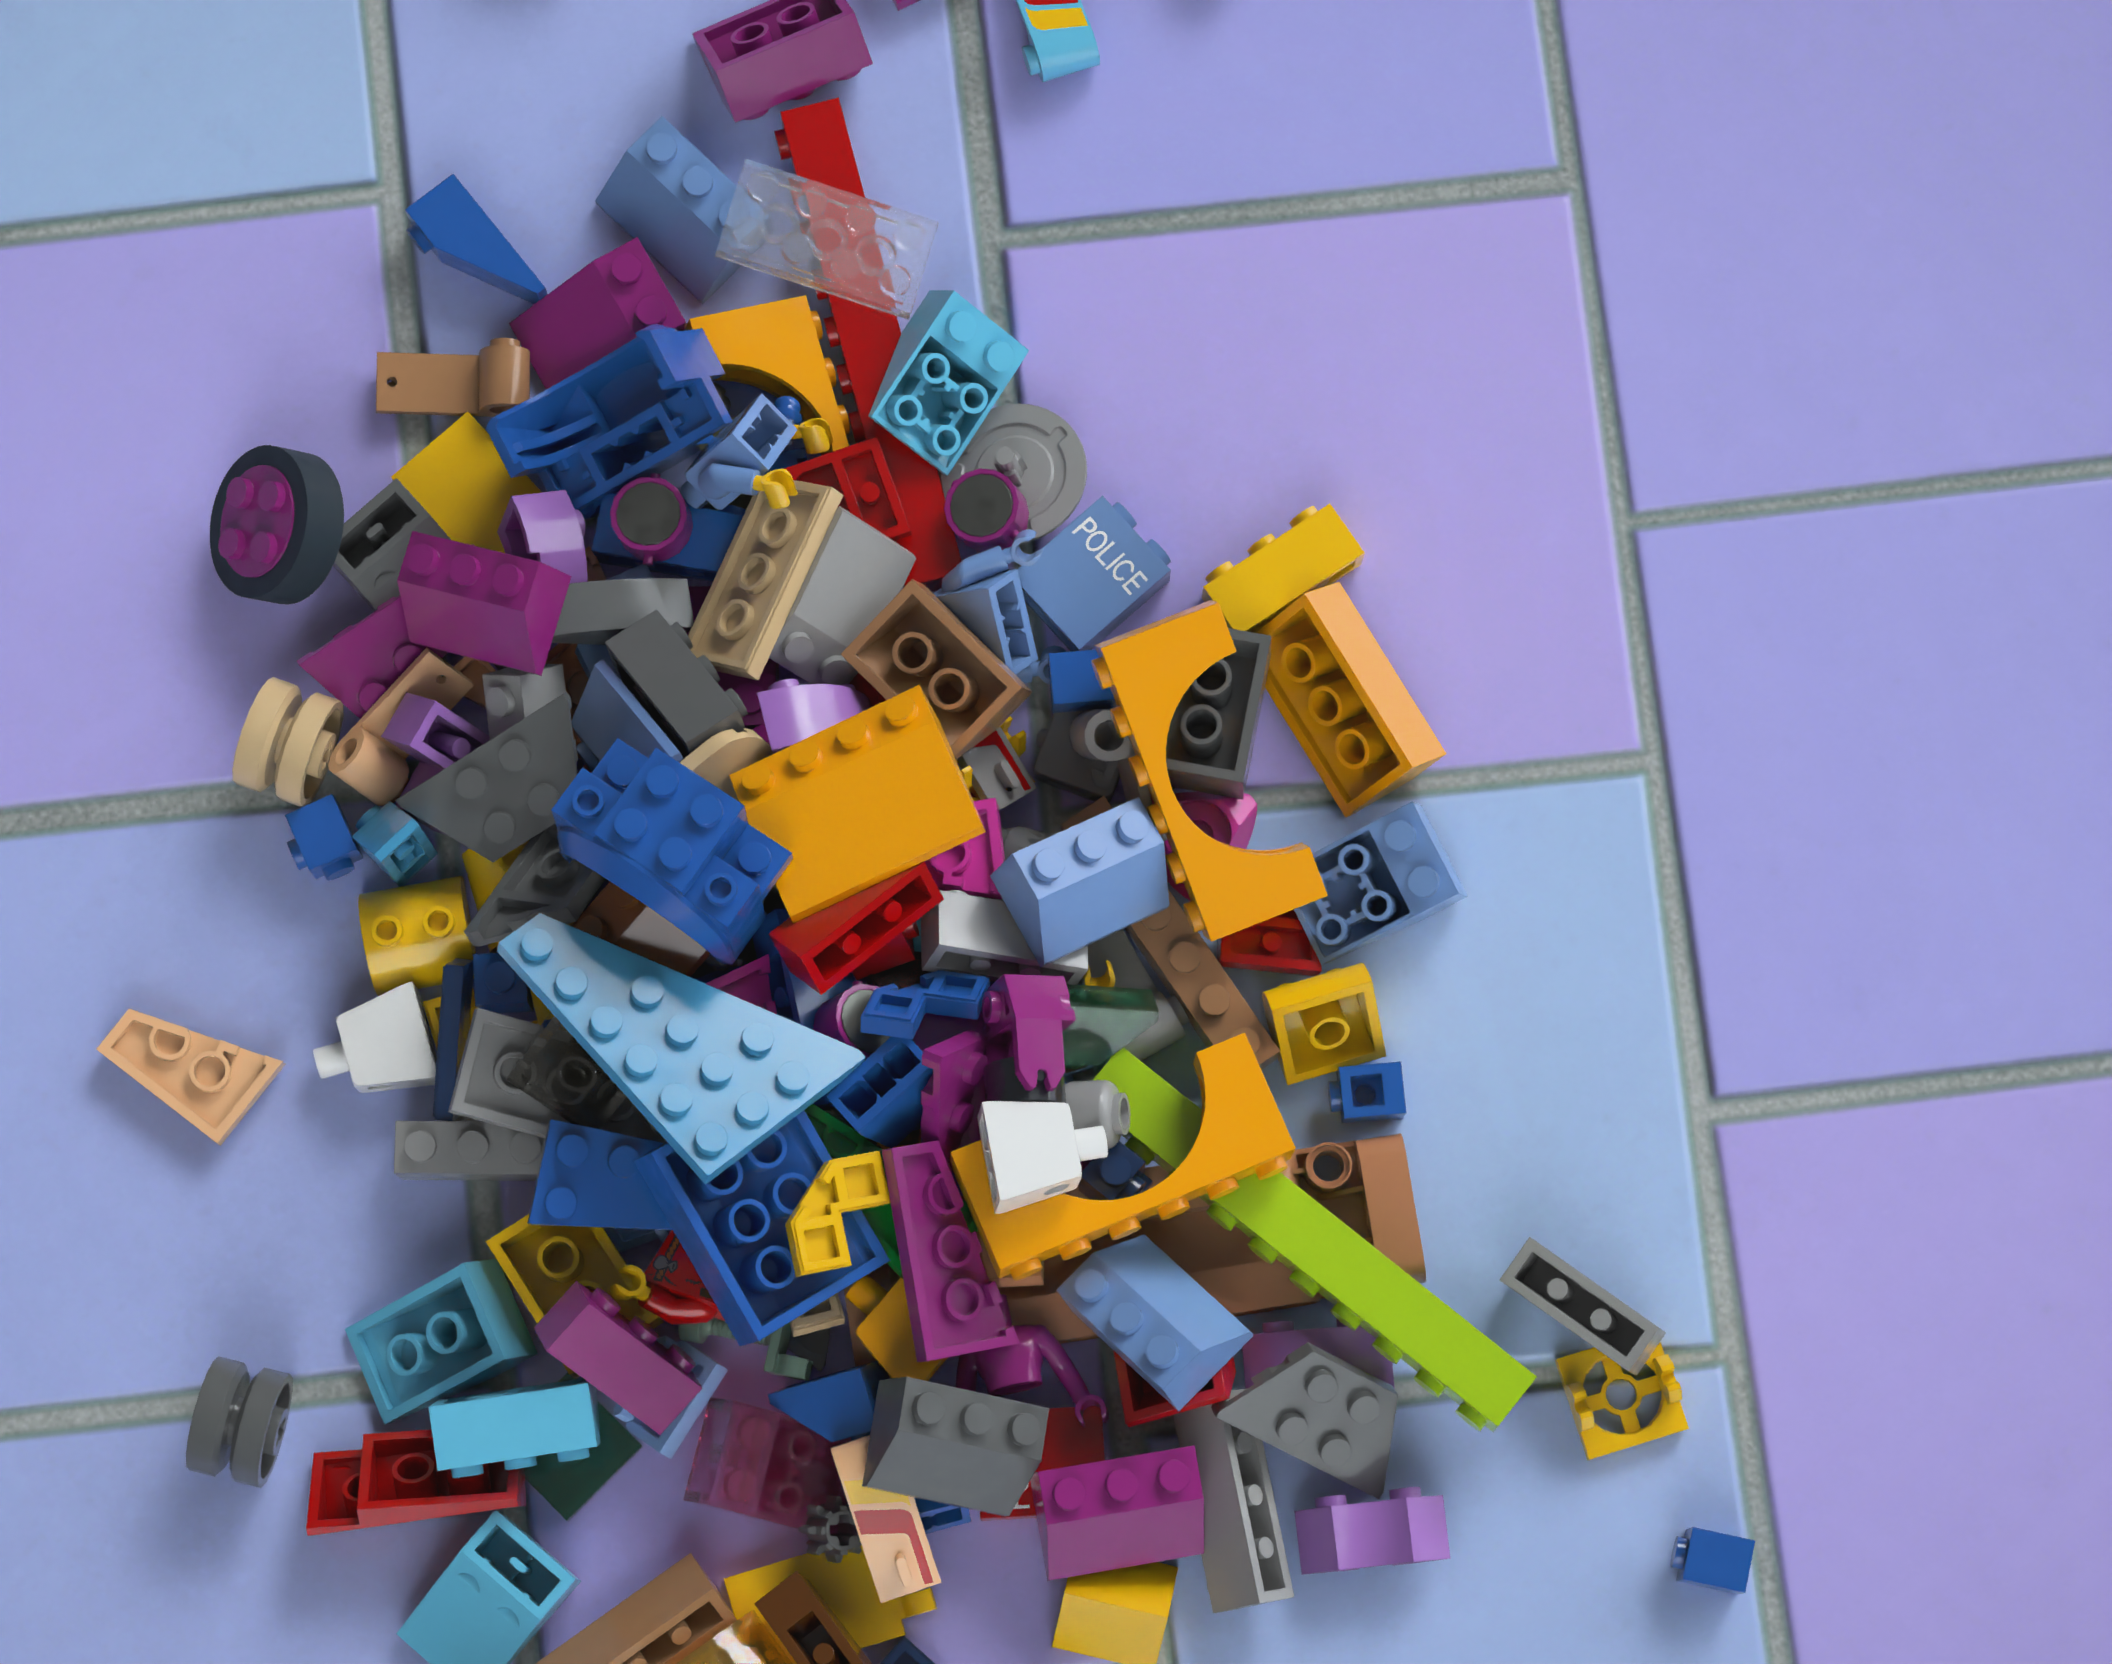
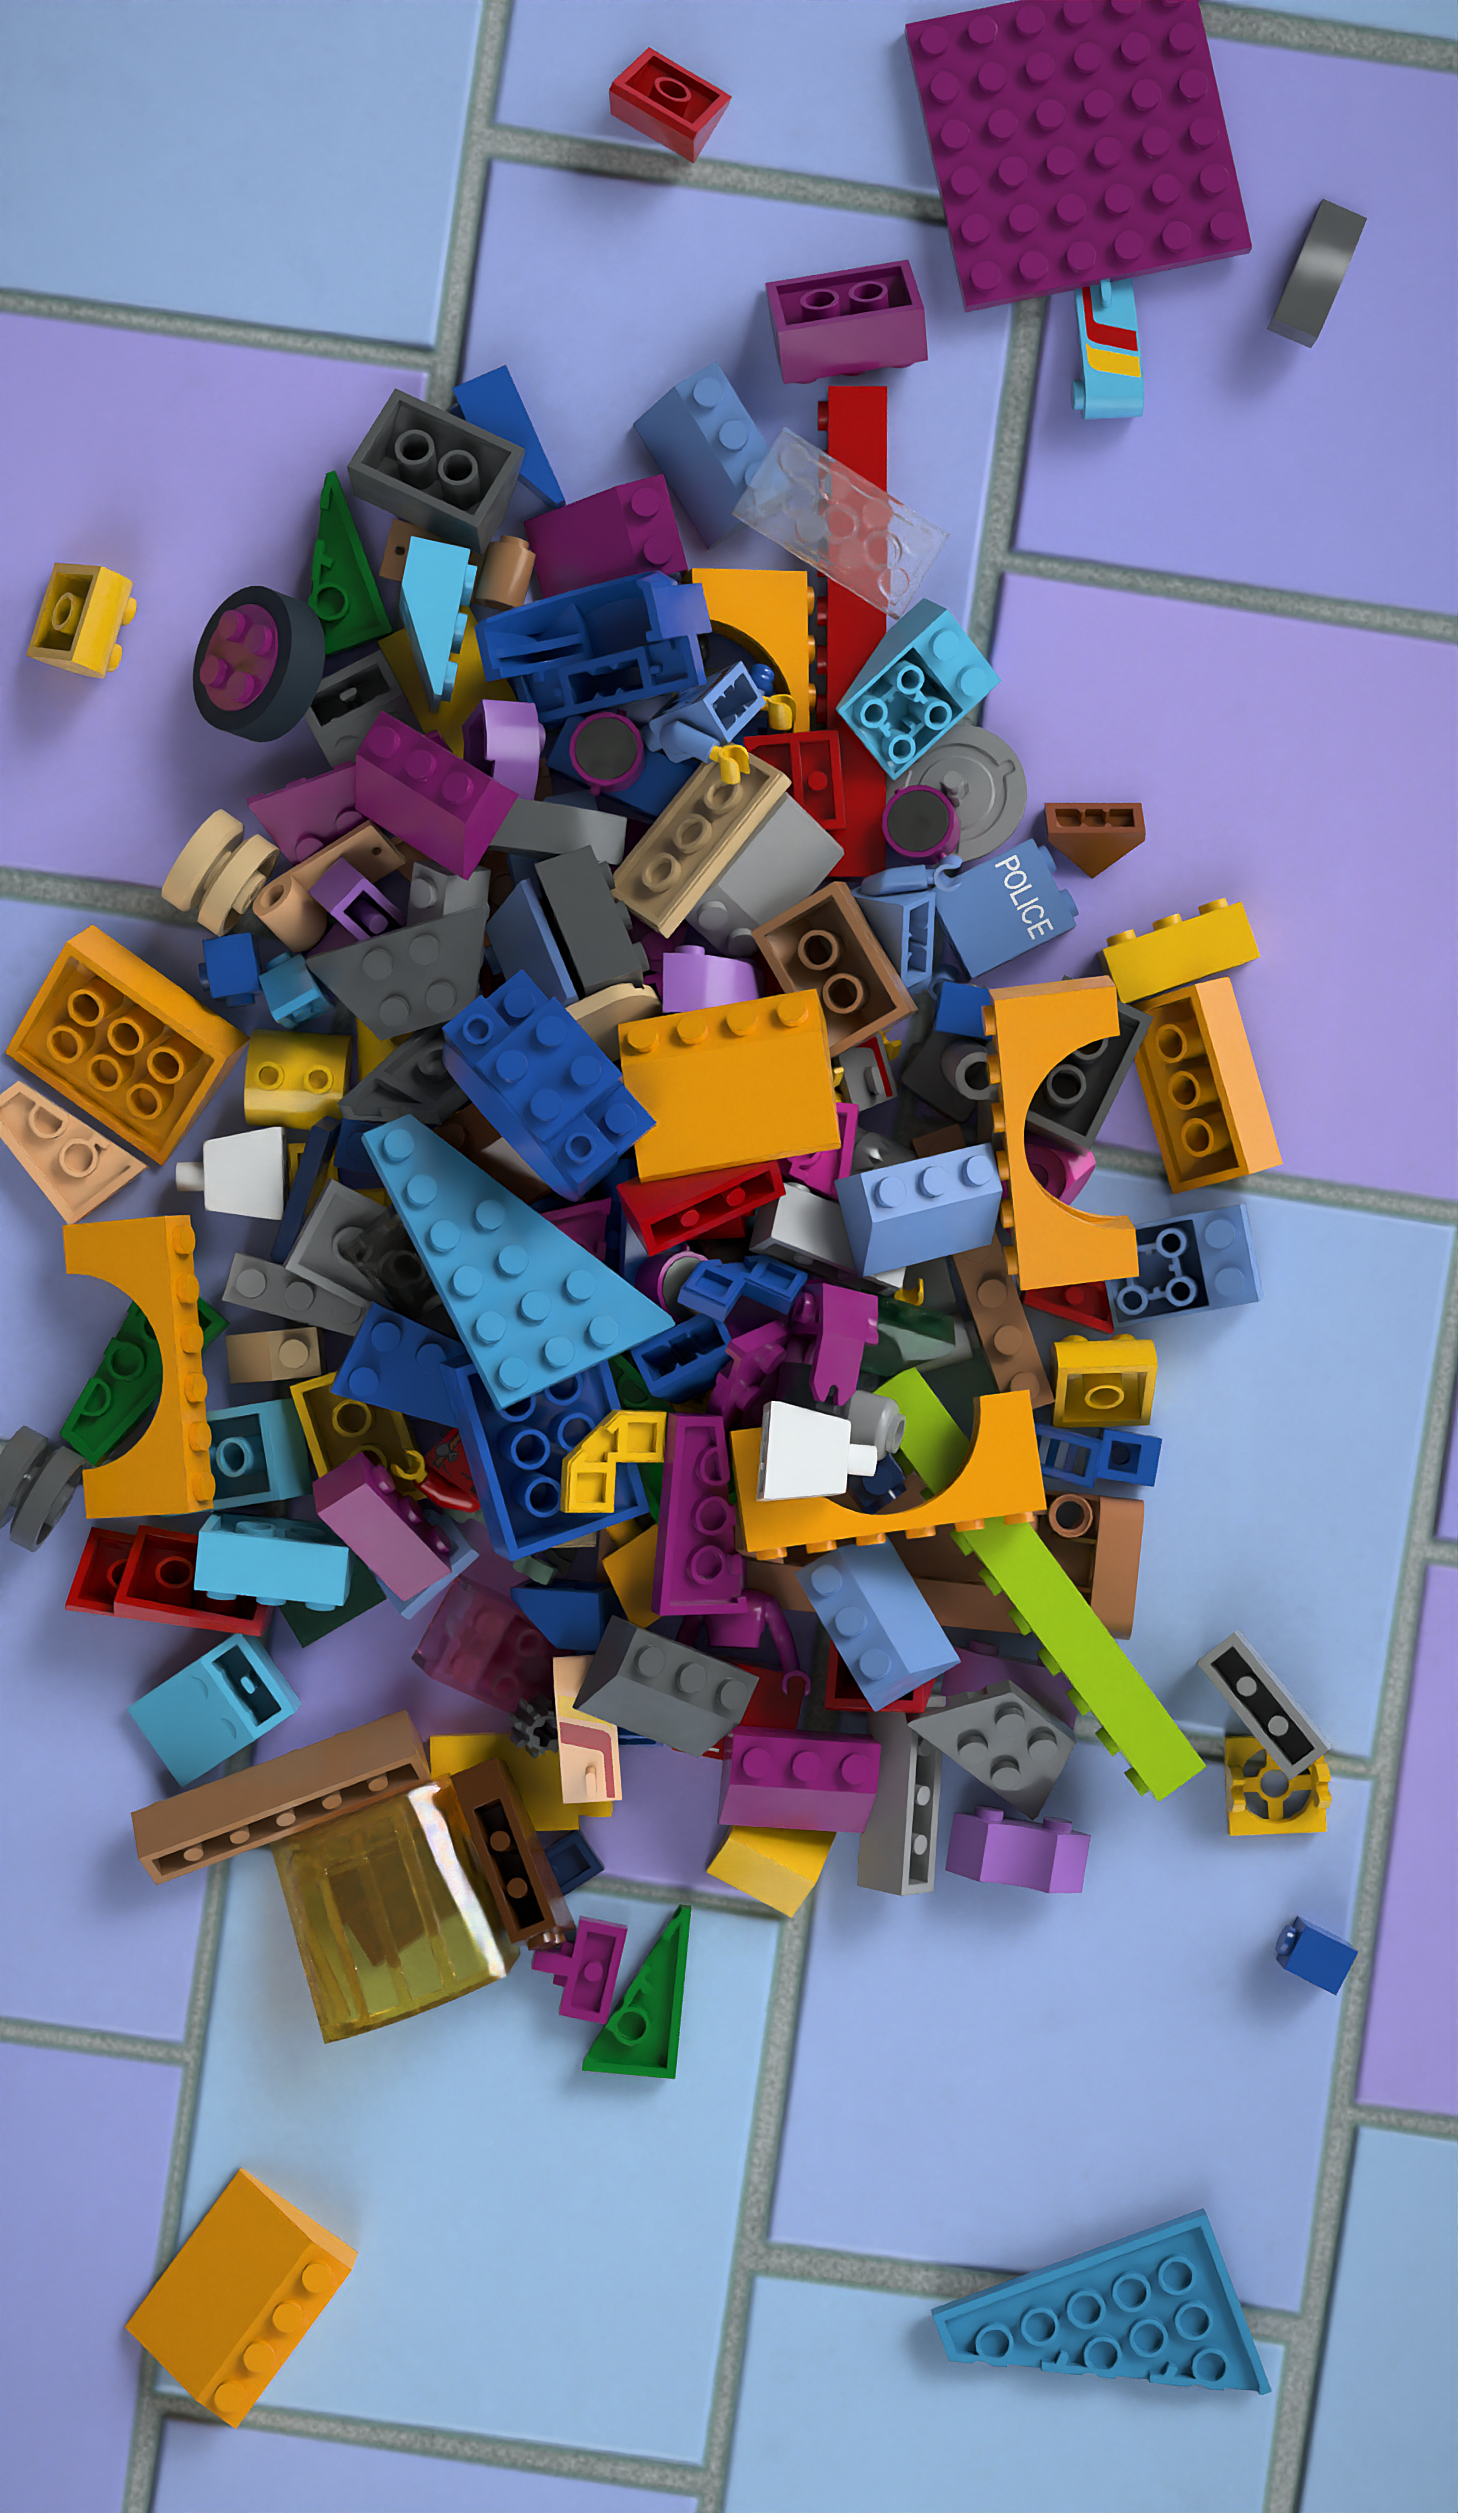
camera: 15 degrees right, 10 degrees up
none -> light orange slope [4,924,250,1166]
none -> yellow brick [26,563,137,679]
none -> green wing [59,1294,231,1467]
none -> light orange arch [62,1215,216,1519]
none -> tan slope [225,1326,328,1384]
none -> green wing [308,470,393,659]
none -> dark grey slope [347,388,525,556]
none -> medium azure slope [399,536,477,714]
none -> blue slope [1034,1421,1105,1489]
none -> dark orange slope [1044,803,1146,879]

